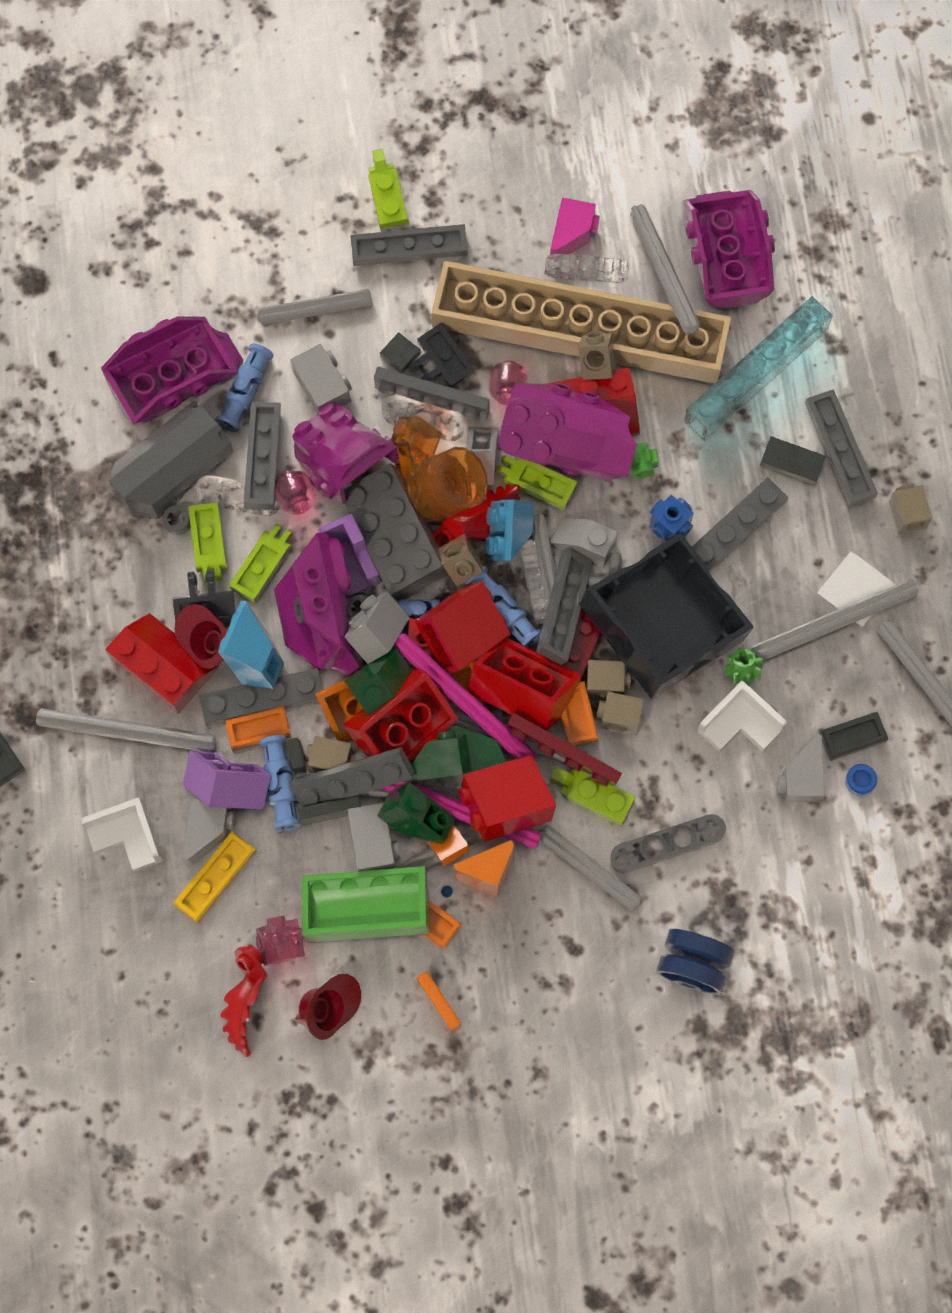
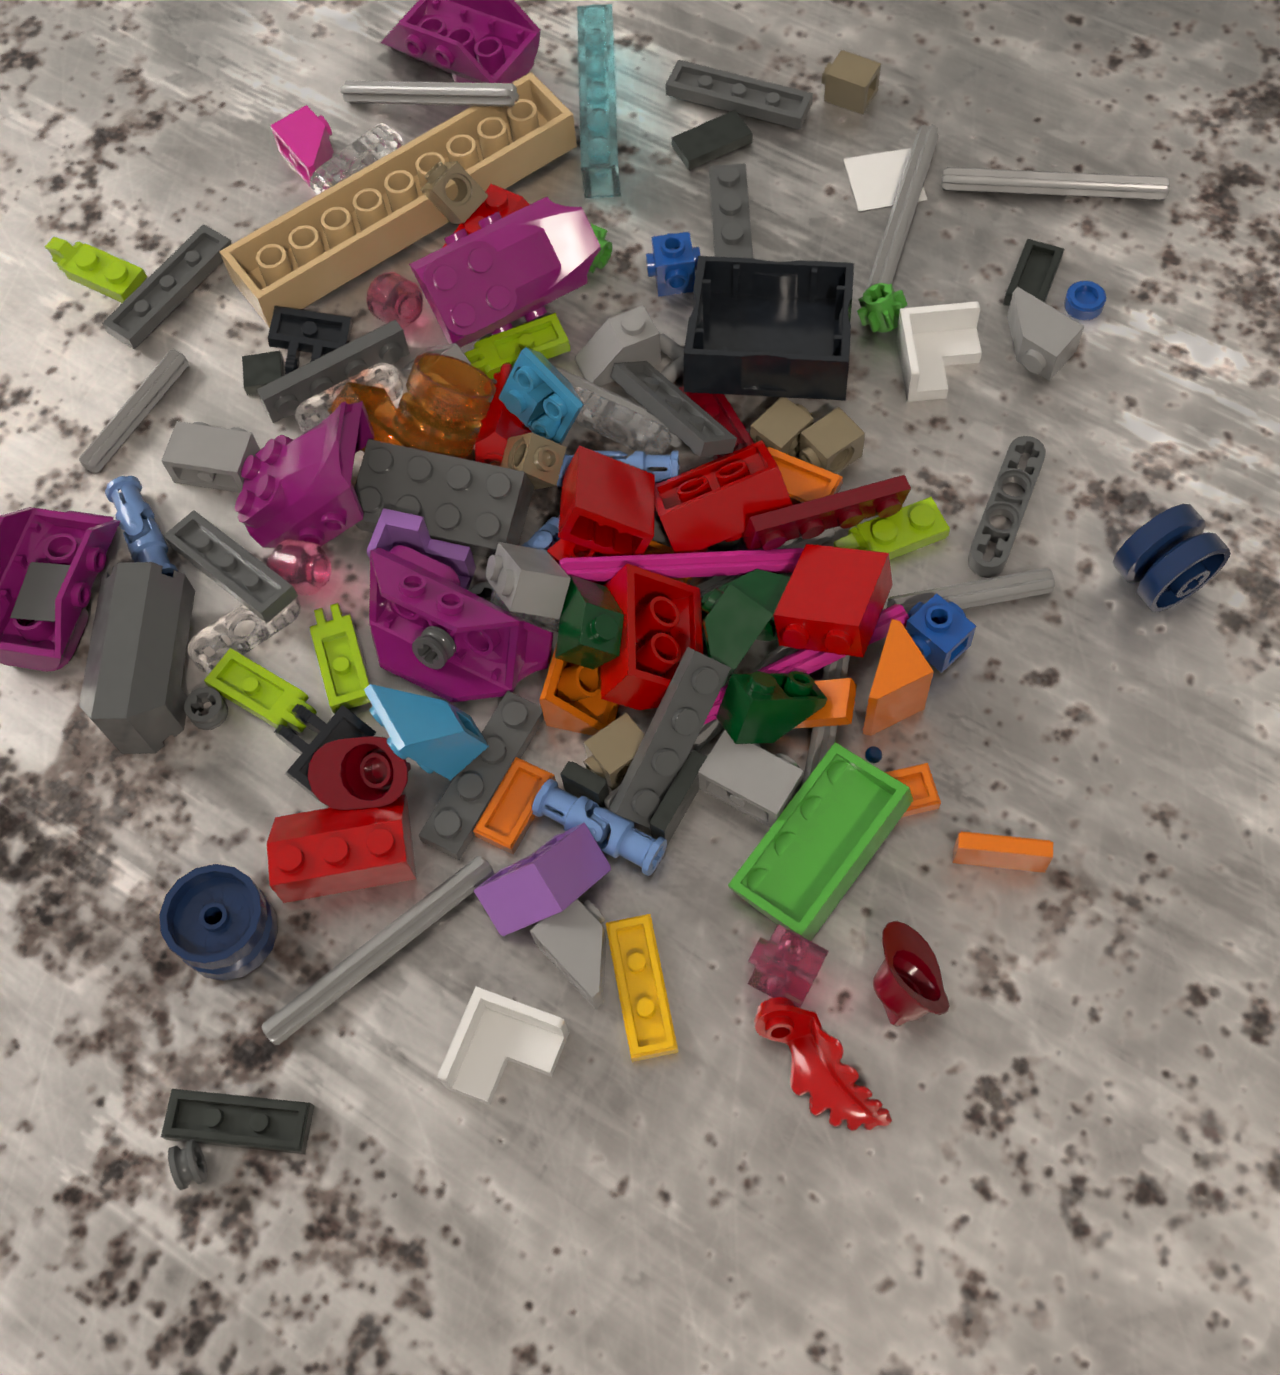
camera: 45 degrees left, 10 degrees down
none -> dark grey sticker [10,562,70,622]
none -> dark blue wheel [159,864,278,981]
none -> blue brick [905,593,976,673]

